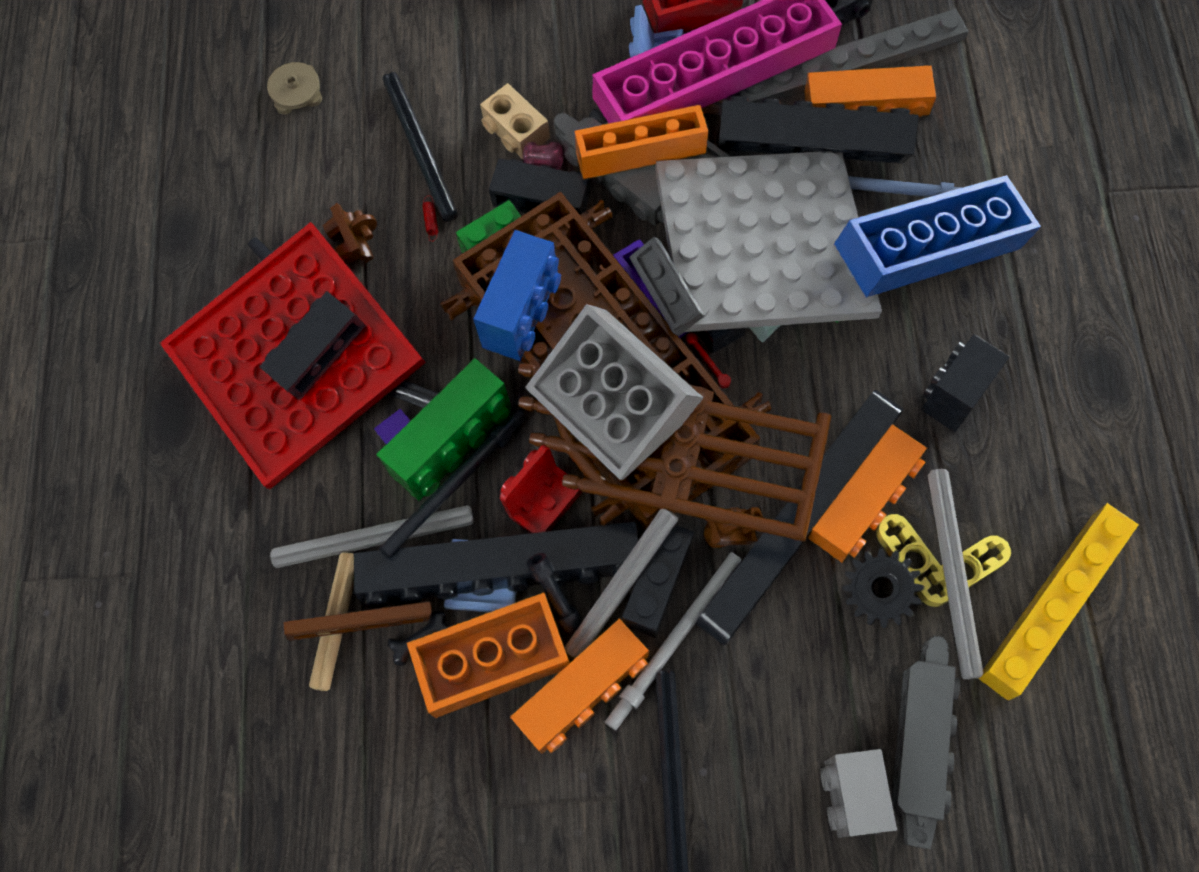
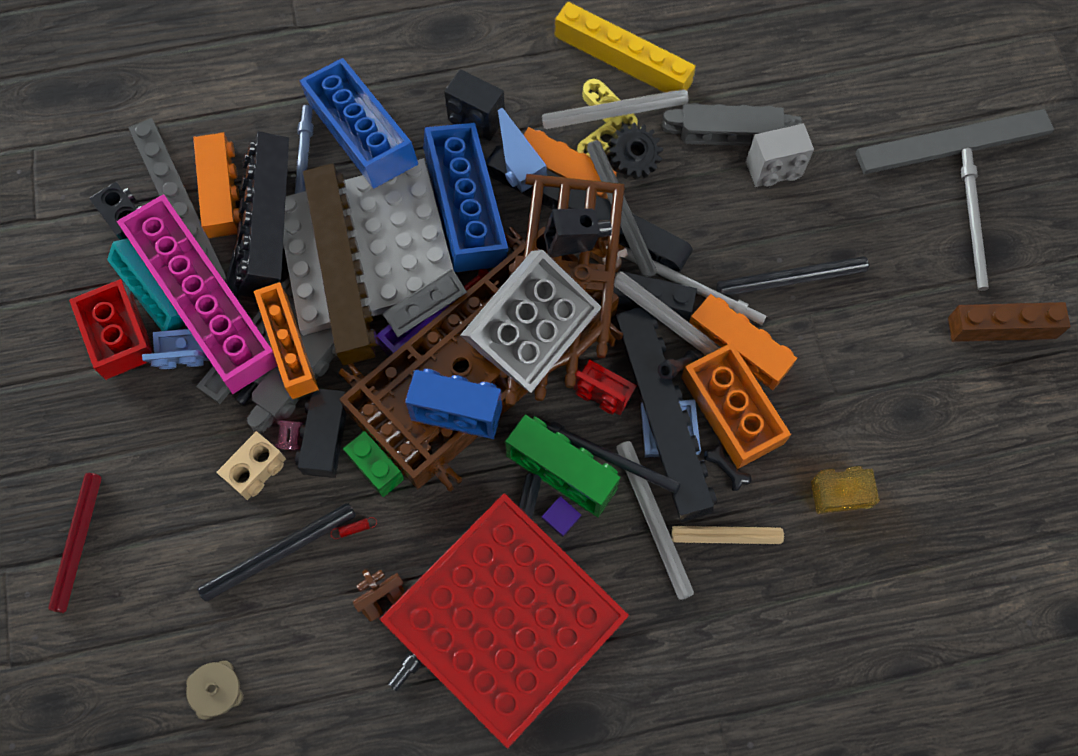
camera: 105 degrees left, 0 degrees up
black brick [259,291,366,400] -> none
reddish brown tile [283,602,432,641] -> none
none -> dark brown brick [303,163,378,365]
none -> blue brick [423,123,508,272]
none -> medium blue slope [498,108,547,193]
none -> black torso [544,208,612,258]
none -> dark grey axle [587,140,657,277]
none -> clear yellow brick [811,466,880,514]

